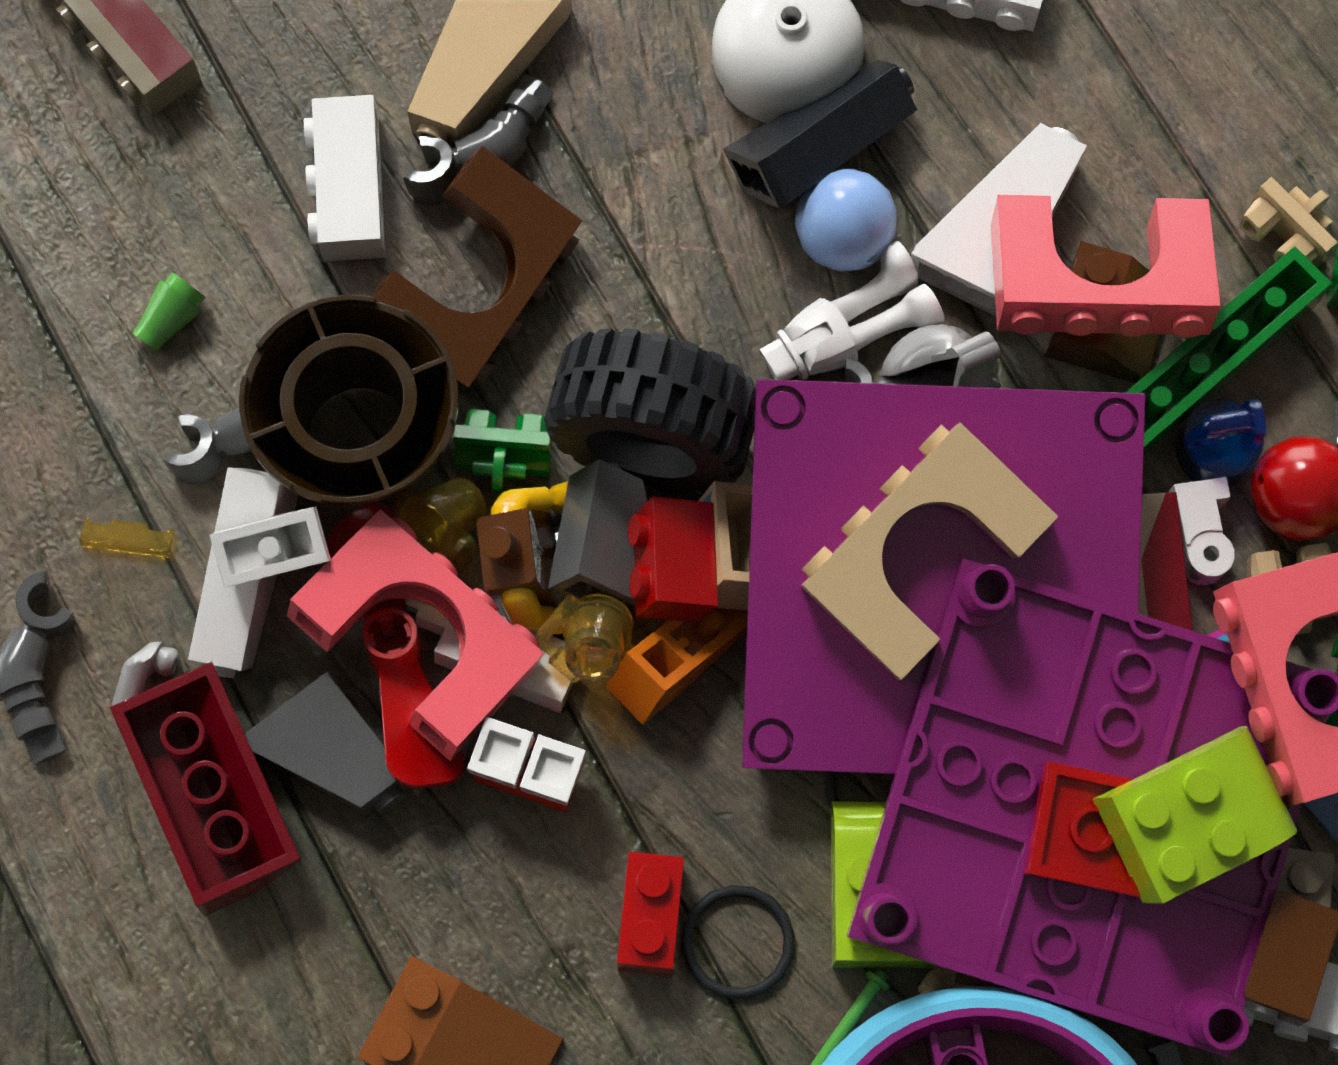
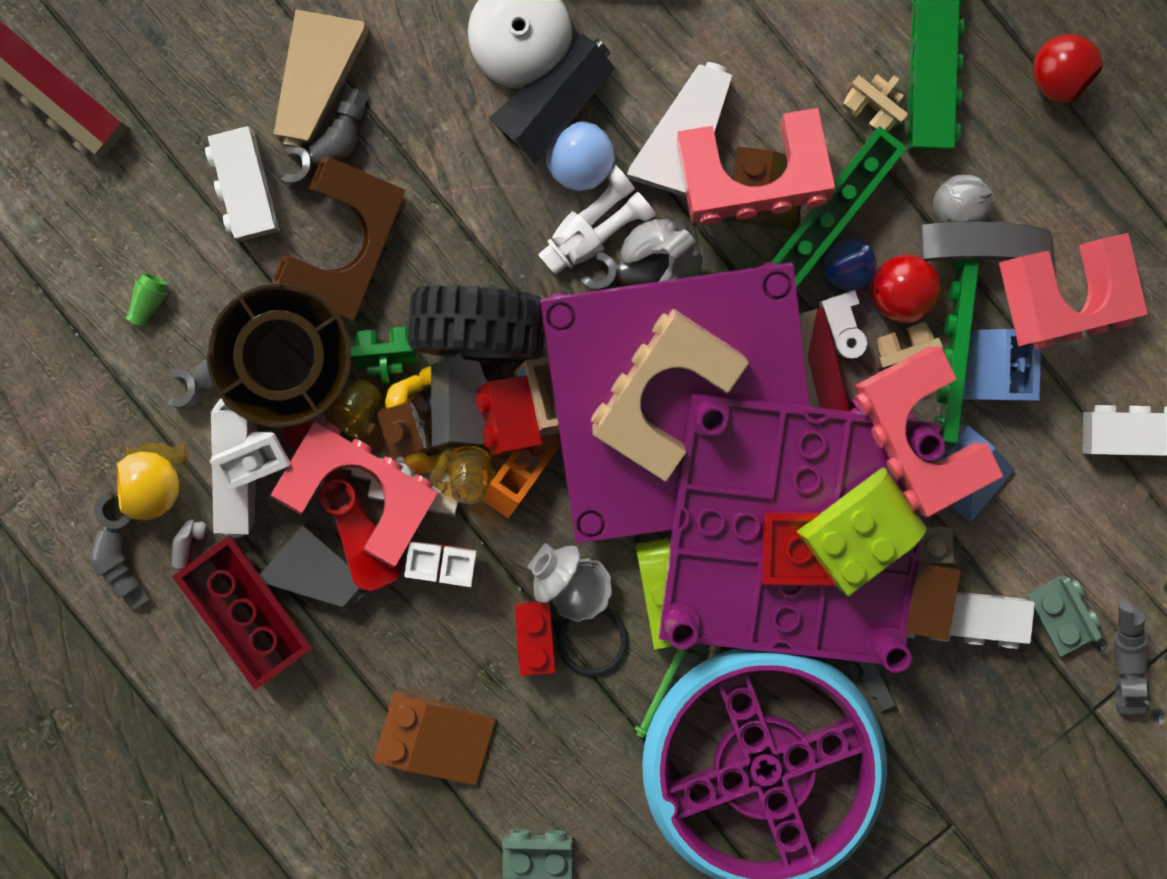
camera: 10 degrees left, 15 degrees up
none -> yellow helmet [116,451,179,521]
none -> light grey animal [527,542,612,622]

